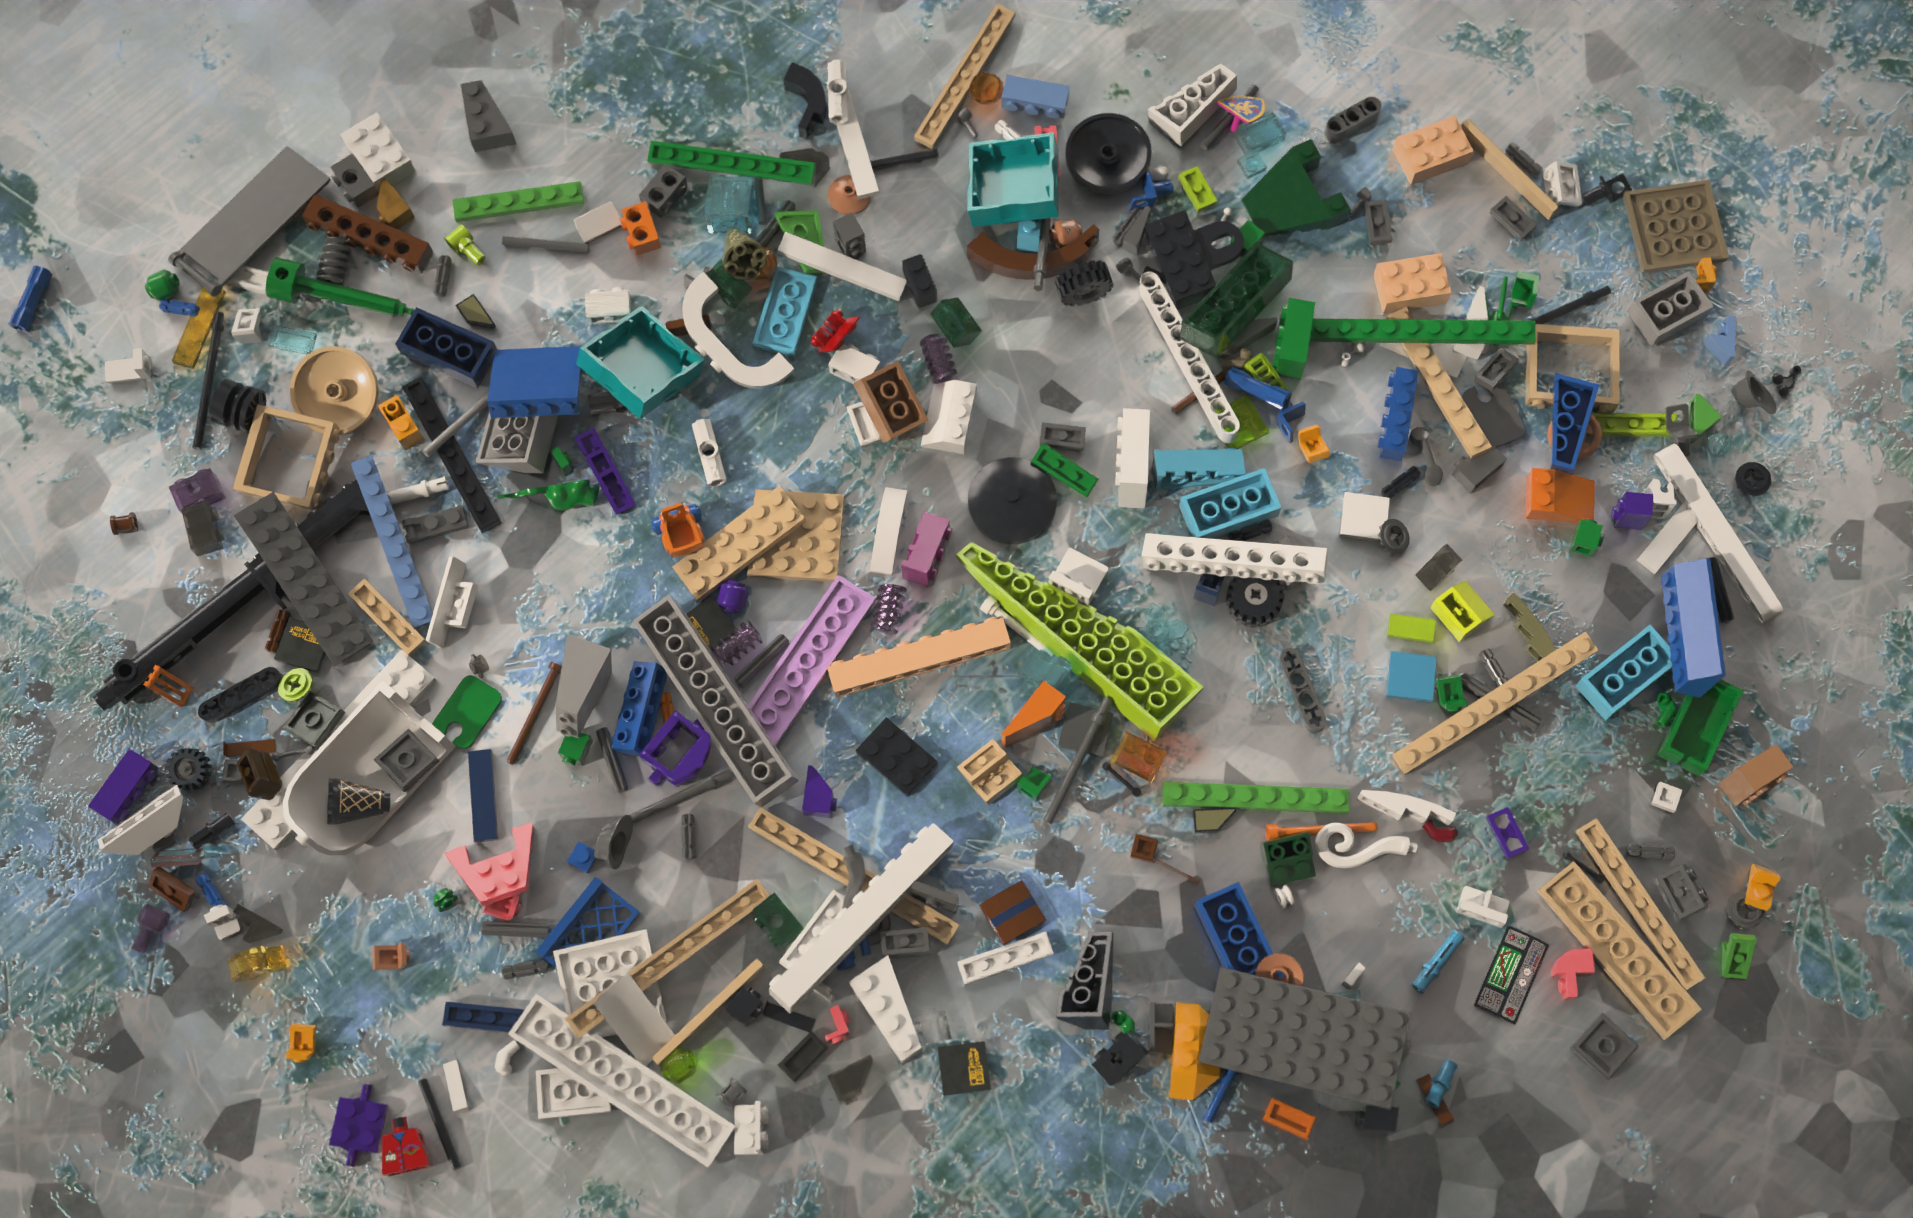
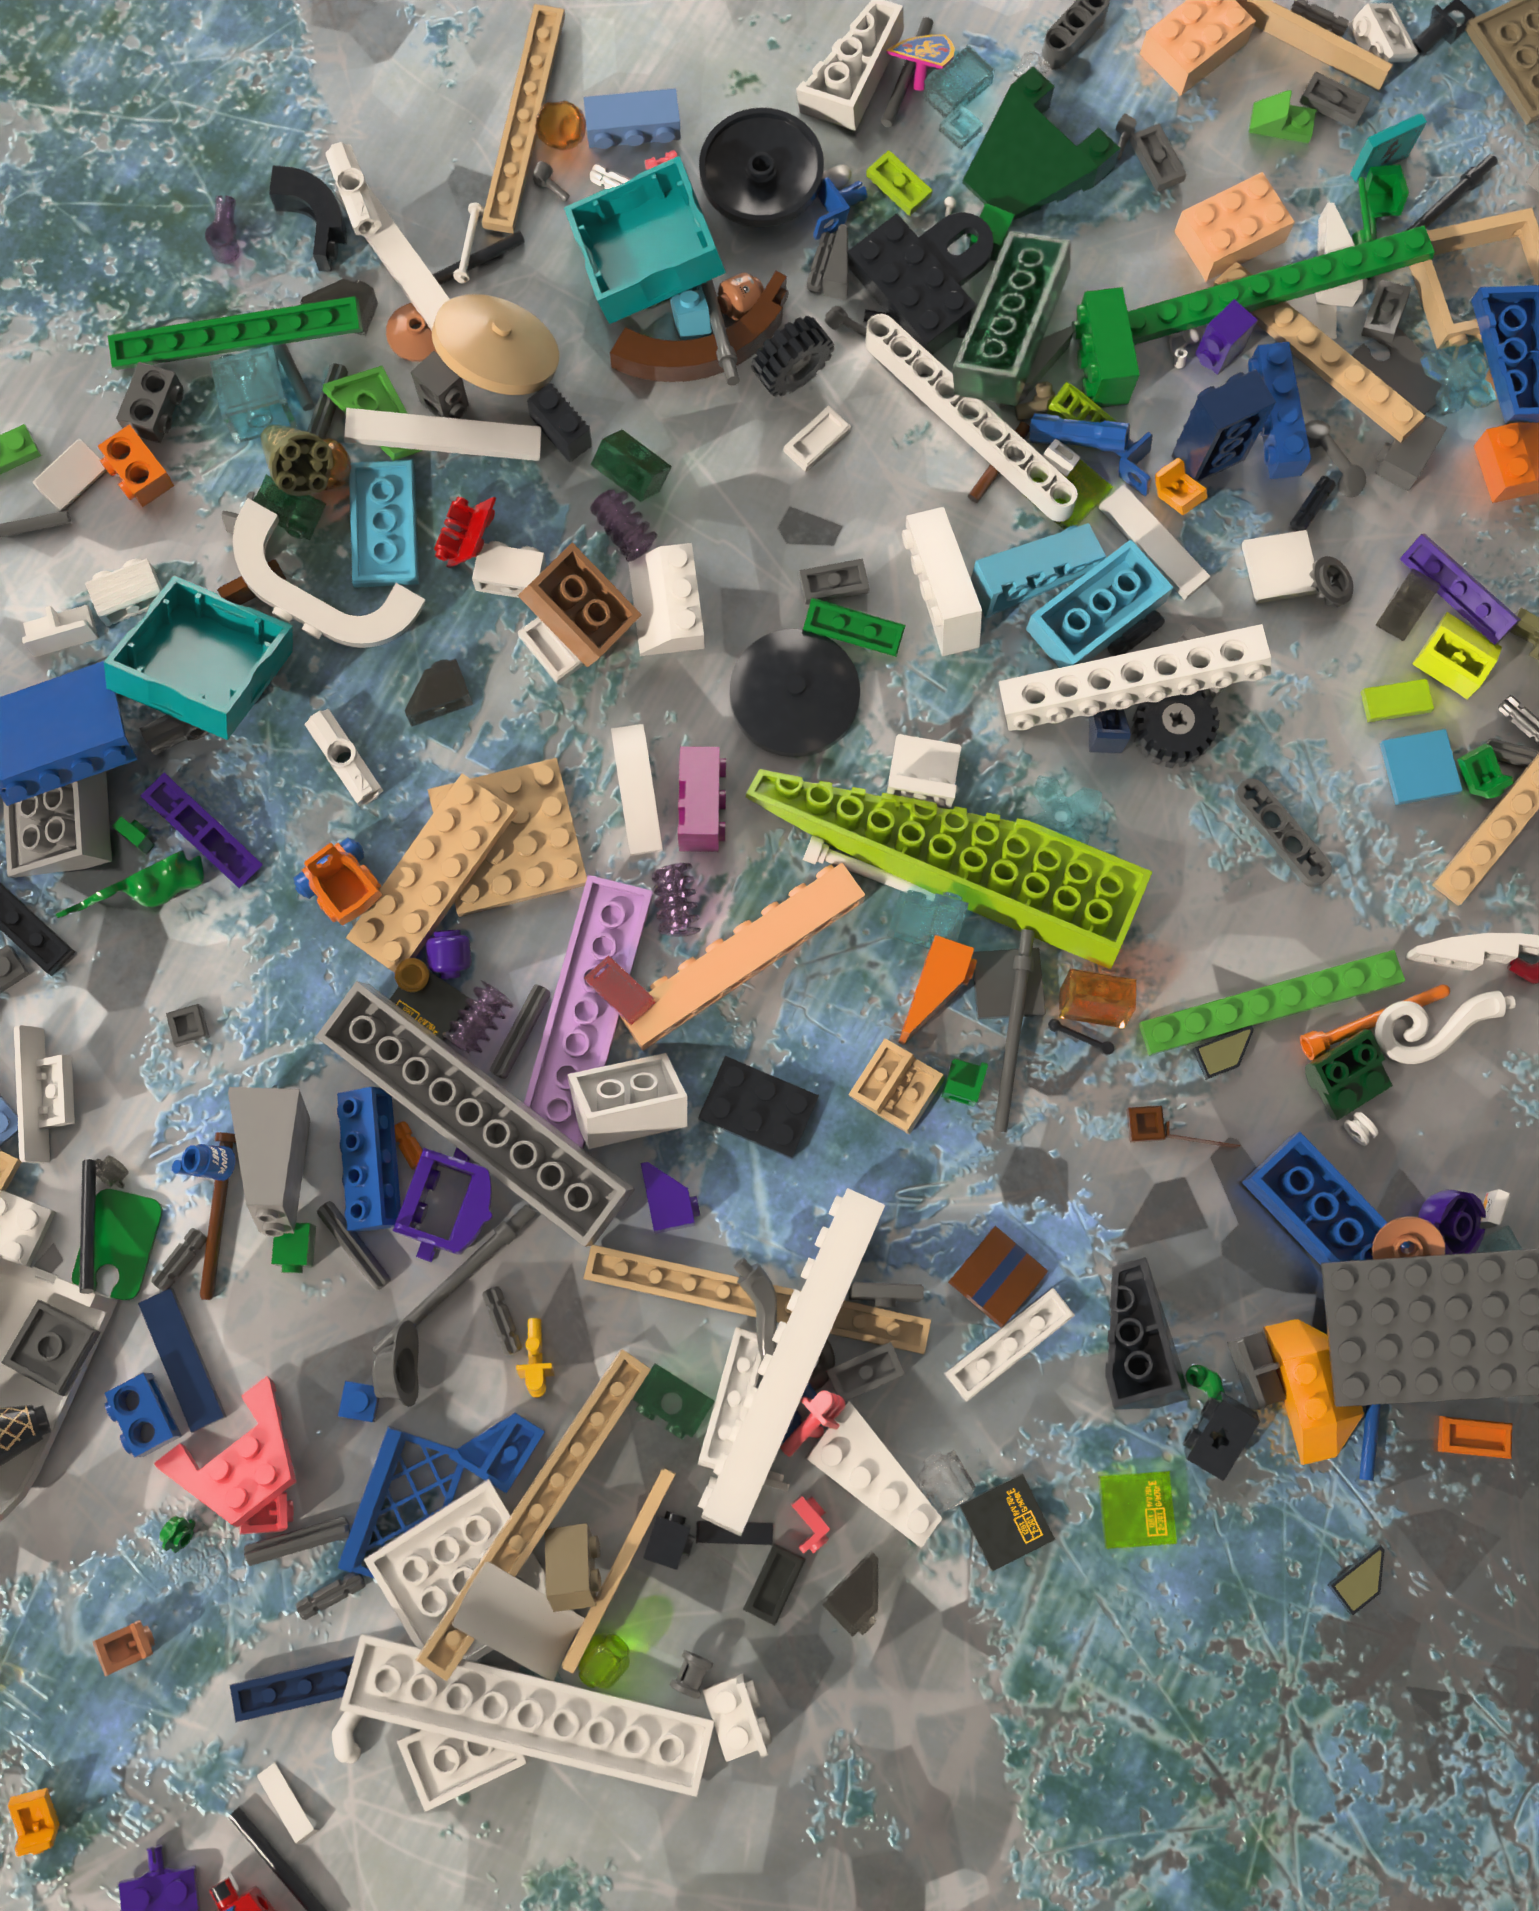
camera: 25 degrees left, 5 degrees up
none -> white panel [22,605,99,657]
none -> black bar [79,1159,96,1294]
none -> blue brick [104,1373,182,1457]
none -> dark grey axle [151,1228,207,1291]
none -> dark grey tile [166,1004,210,1047]
none -> blue piece [172,1144,236,1181]
none -> clear purple pin [205,195,241,264]
none -> pearl gold plate [395,958,429,992]
none -> clear smoke slope [404,659,473,727]
none -> tan dish [432,294,559,395]
none -> blue wing [448,1412,545,1494]
none -> white axle [453,203,484,283]
none -> yellow arm [516,1318,555,1398]
none -> dark tan brick [545,1523,602,1612]
none -> white slope [568,1053,687,1149]
none -> clear light blue tile [584,955,656,1025]
none -> coral arm [780,1391,845,1457]
none -> white tile [784,405,851,472]
none -> white plate [1042,438,1081,477]
none -> clear neon green tile [1098,1471,1177,1549]
none -> white tile [1099,485,1211,600]
none -> dark blue brick [1171,369,1276,483]
none -> dark purple brick [1195,299,1258,375]
none -> bright green slope [1248,90,1316,144]
none -> olive tile [1327,1545,1384,1615]
none -> teal tile [1350,113,1427,183]
none -> dark purple plate [1400,534,1521,645]
none -> dark purple cylinder [1418,1189,1486,1254]
none -> clear light blue plant [1420,344,1496,415]

